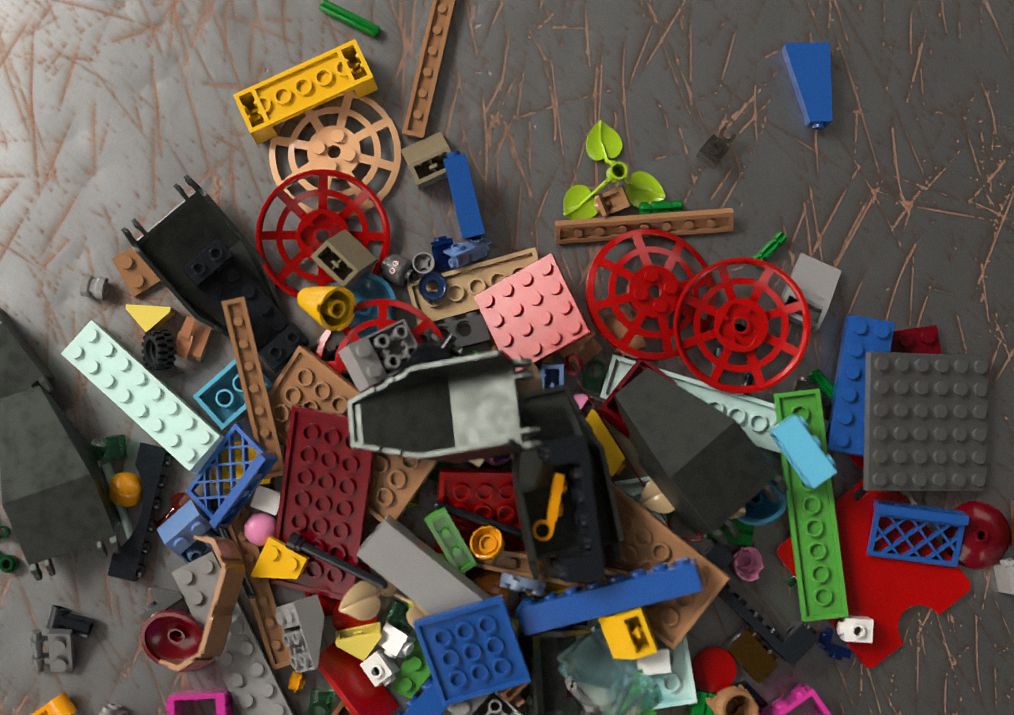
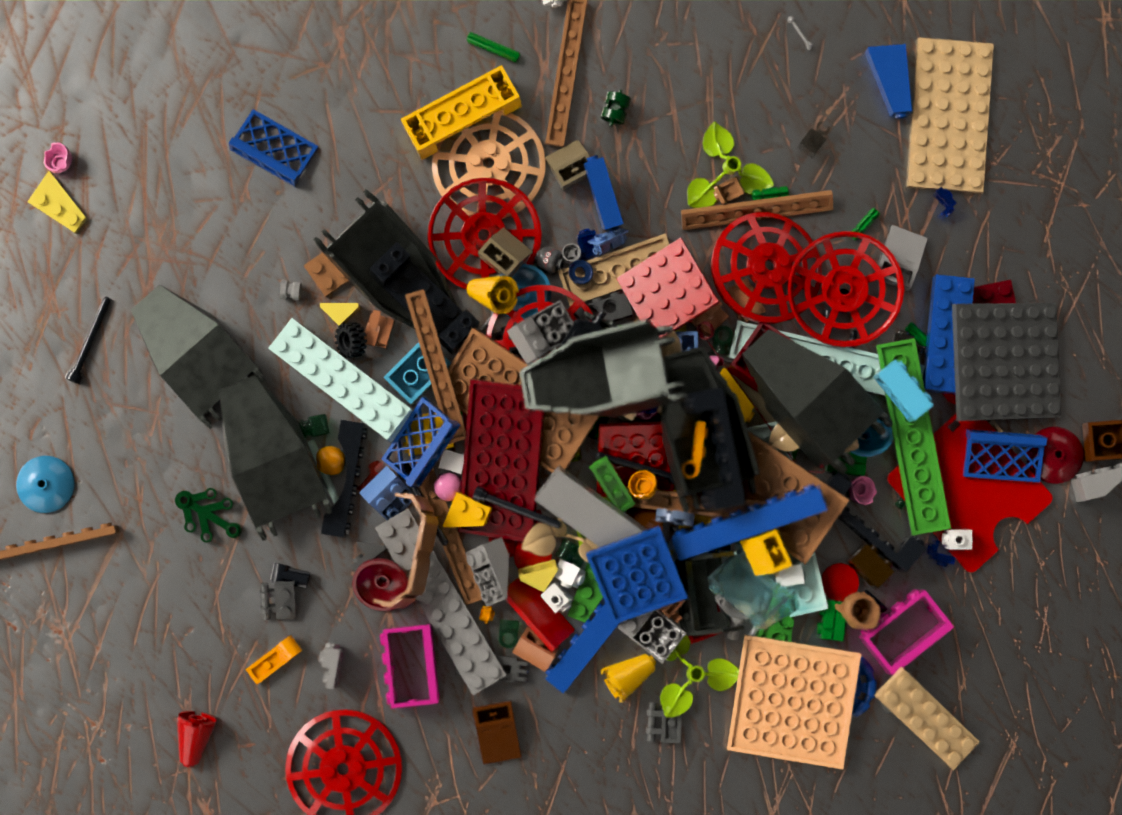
camera: 10 degrees left, 0 degrees up
none -> blue fence [228,109,318,187]
none -> dark green wheel [600,89,631,127]
none -> light grey hinge [788,16,813,50]
none -> tan plate [907,37,993,194]
none -> clear blue bracket [933,187,957,219]

